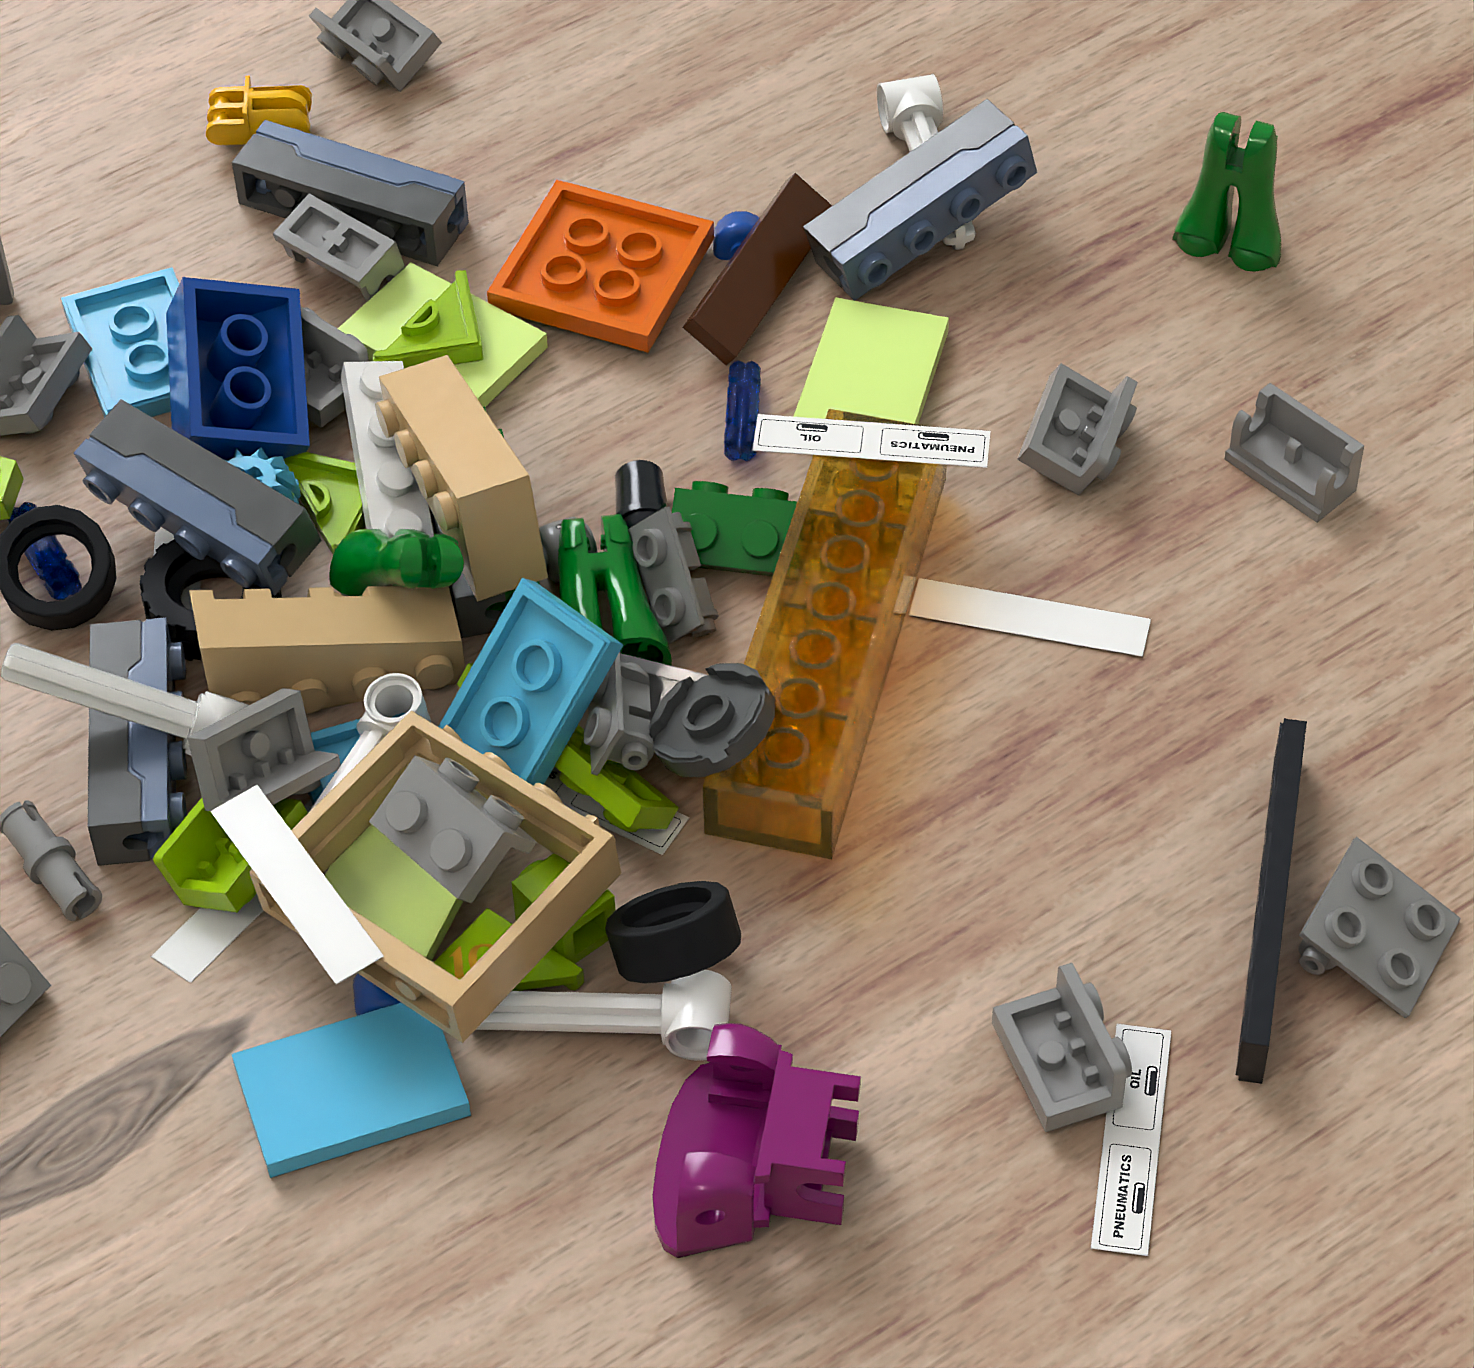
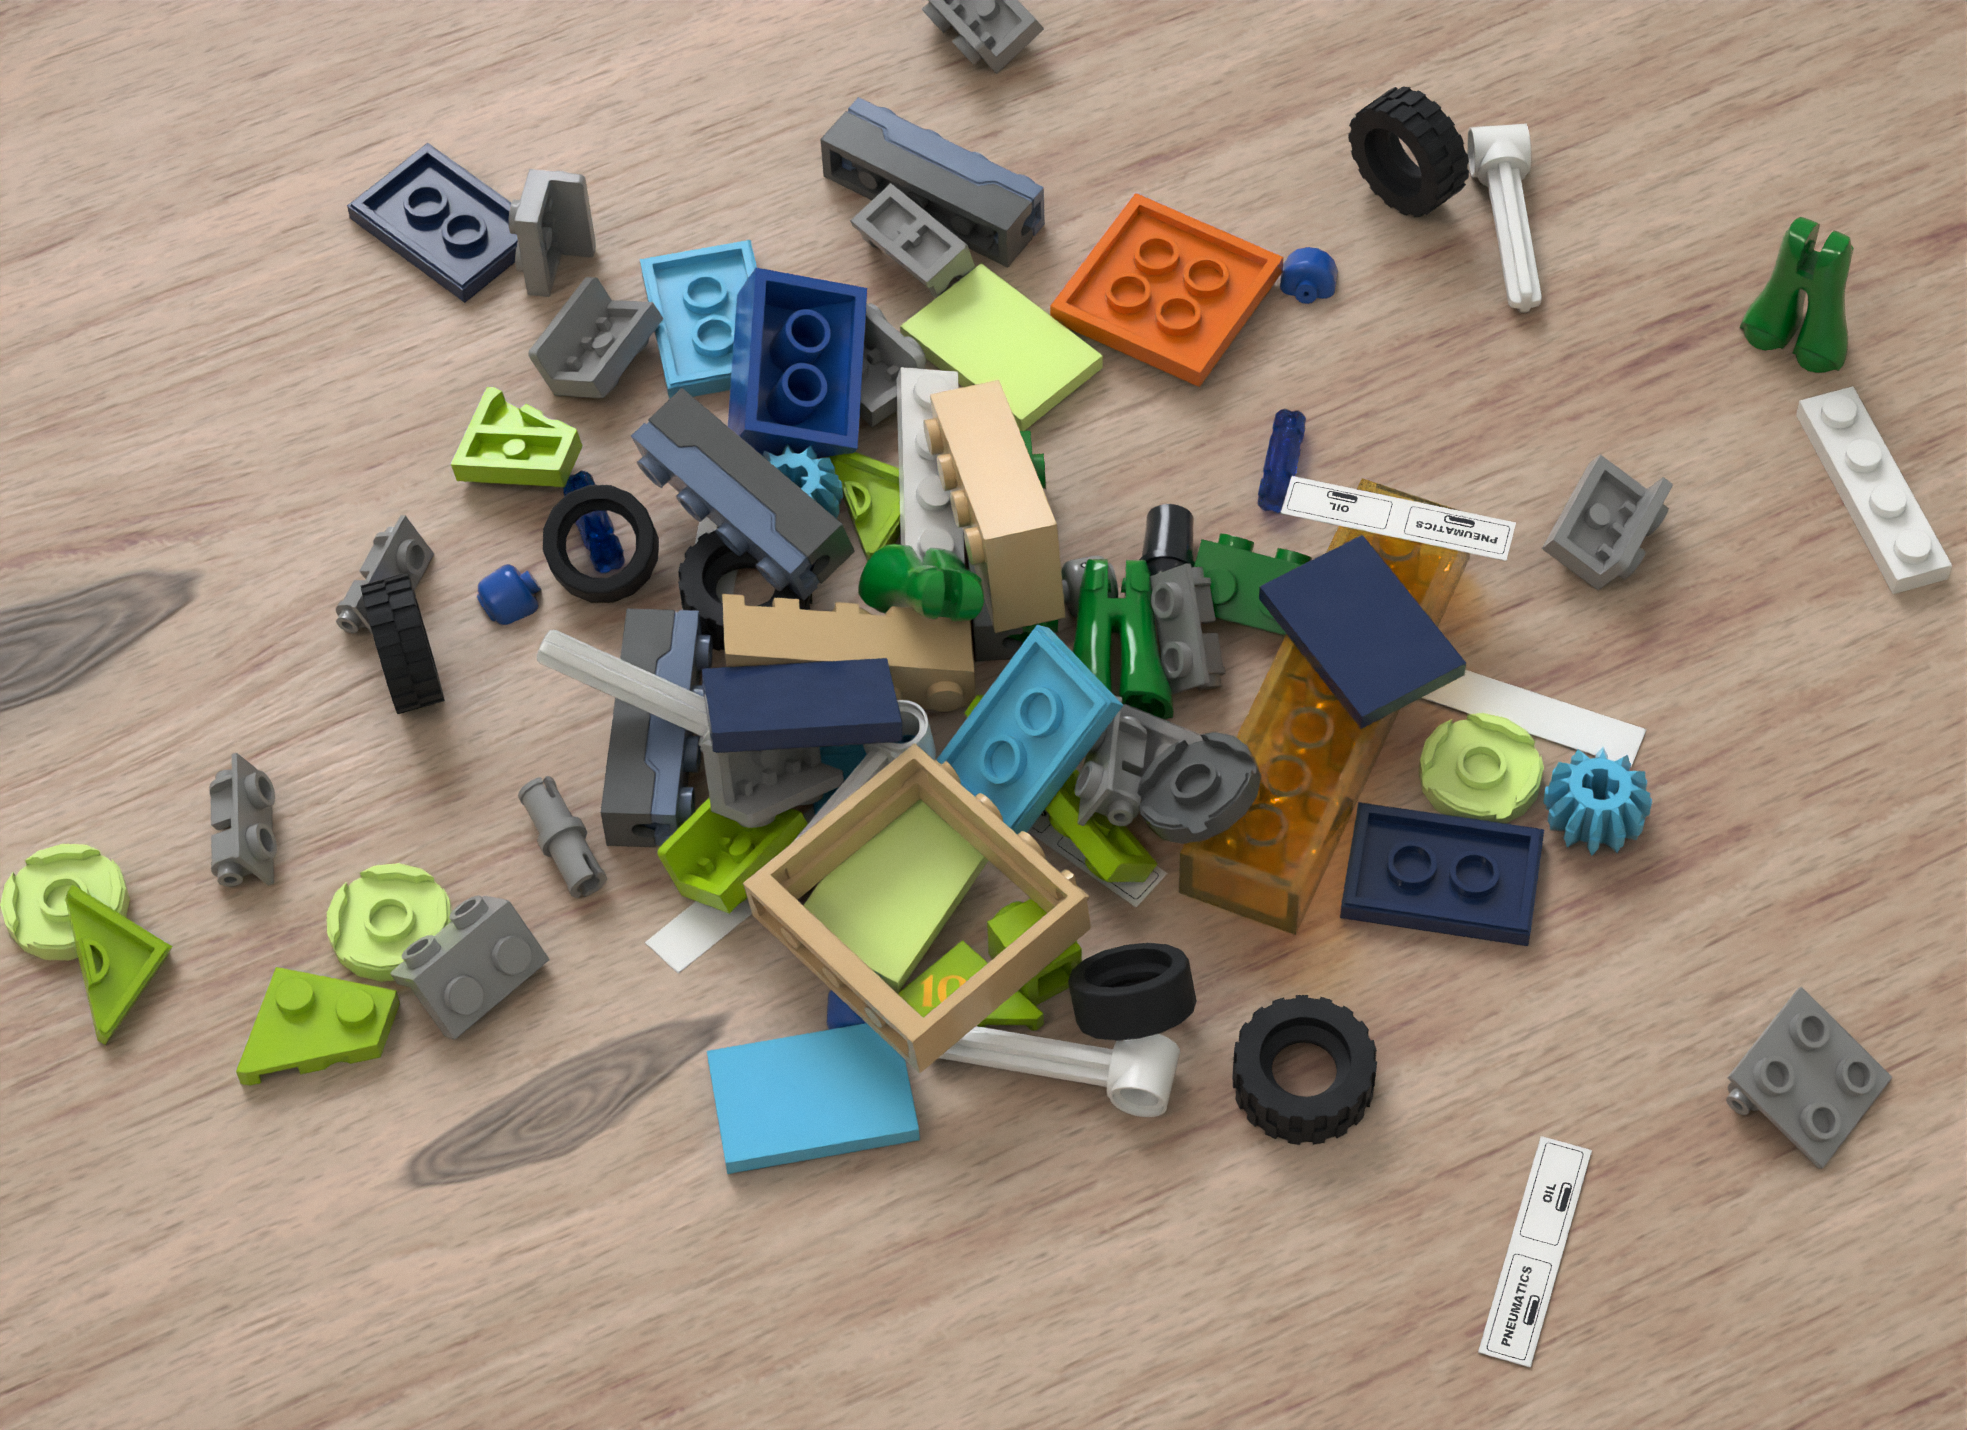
camera: 10 degrees right, 5 degrees up
yellow arm [205,75,312,145] -> none
white sticker [211,785,384,985] -> none
light grey bracket [369,755,537,903] -> none
lime tile [372,270,483,368] -> none
magenta piece [652,1023,861,1258] -> none
reddish brown tile [682,173,832,366] -> none
yellowish green tile [793,297,949,426] -> none
sand blue piece [803,99,1037,301] -> none
light grey bracket [992,963,1132,1132] -> none
light grey hinge [1225,383,1364,523] -> none
black tile [1235,718,1307,1084] -> none
none -> dark blue tile [702,658,902,753]
none -> black tyre [1232,995,1377,1145]
none -> dark blue tile [1259,535,1466,729]
none -> dark blue tile [1340,802,1544,946]
none -> black tyre [1348,86,1469,217]
none -> yellowish green tile [1419,713,1544,824]
none -> medium azure gear [1543,747,1652,856]
none -> white plate [1796,386,1952,594]

